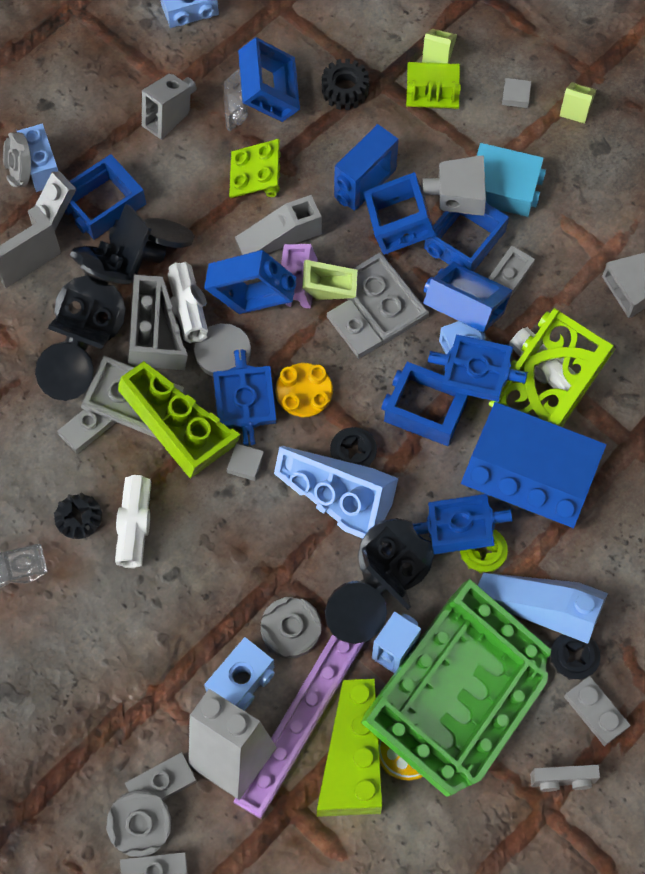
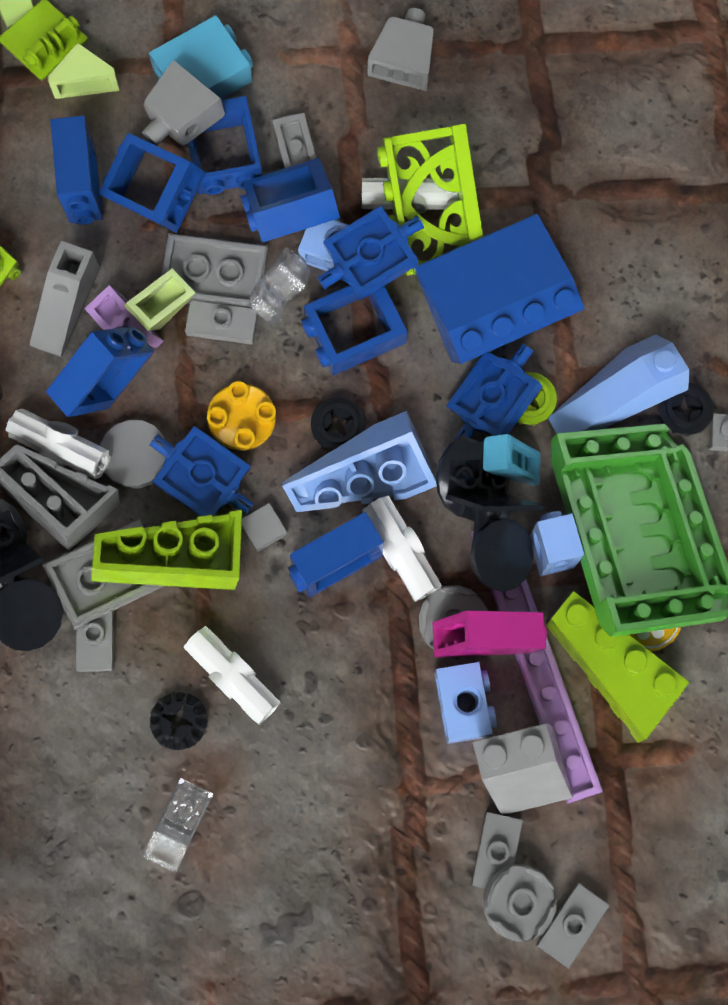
camera: 50 degrees left, 10 degrees up
none -> yellowish green slope [48,43,120,99]
none -> clear slope [248,247,311,327]
none -> blue window [287,512,384,598]
none -> white piece [362,495,442,602]
none -> dark pink slope [432,610,547,658]
none -> medium azure slope [483,434,541,486]

